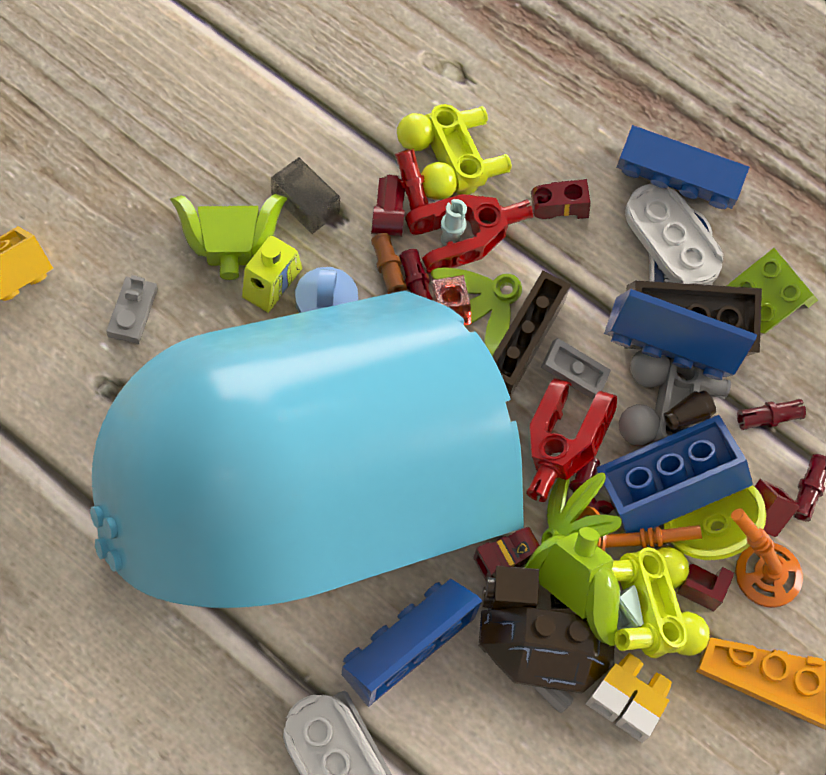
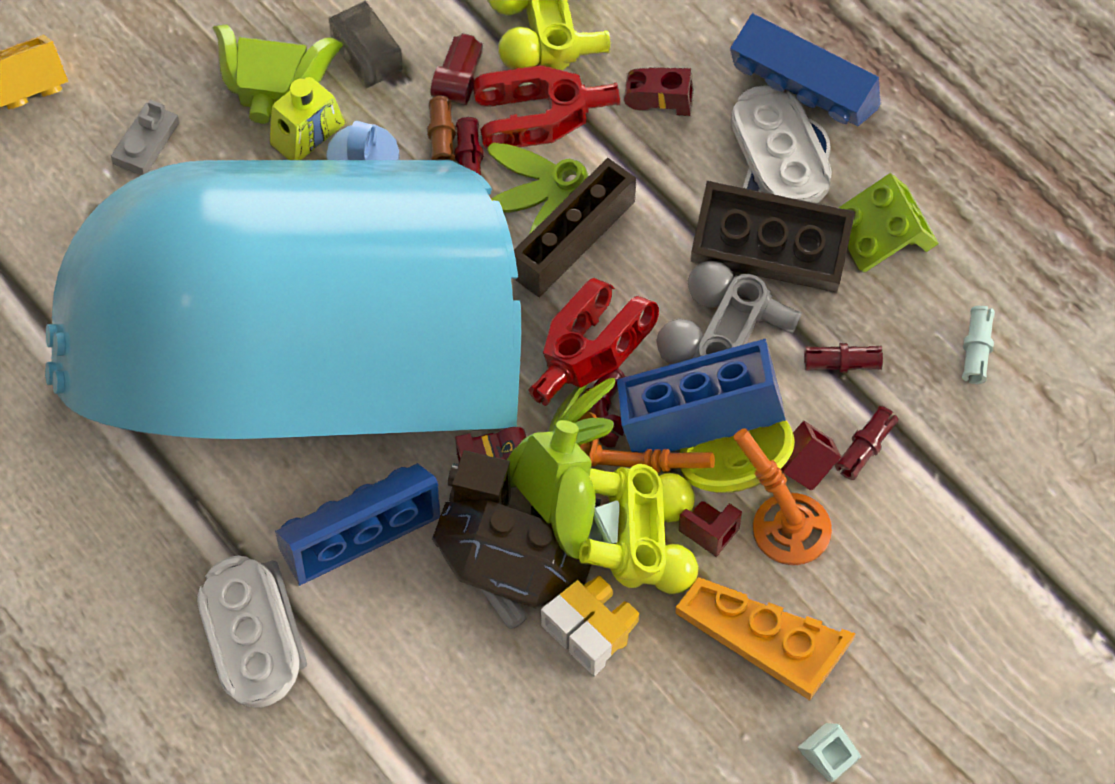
camera: 20 degrees right, 5 degrees down
red pin [395,148,429,211] -> none
clear red brick [432,275,471,325] -> none
light aqua pin [441,199,467,246] -> none
light grey plate [541,338,611,400] -> none
blue slope [604,289,757,380] -> none
dark brown cone [664,390,716,431] -> none

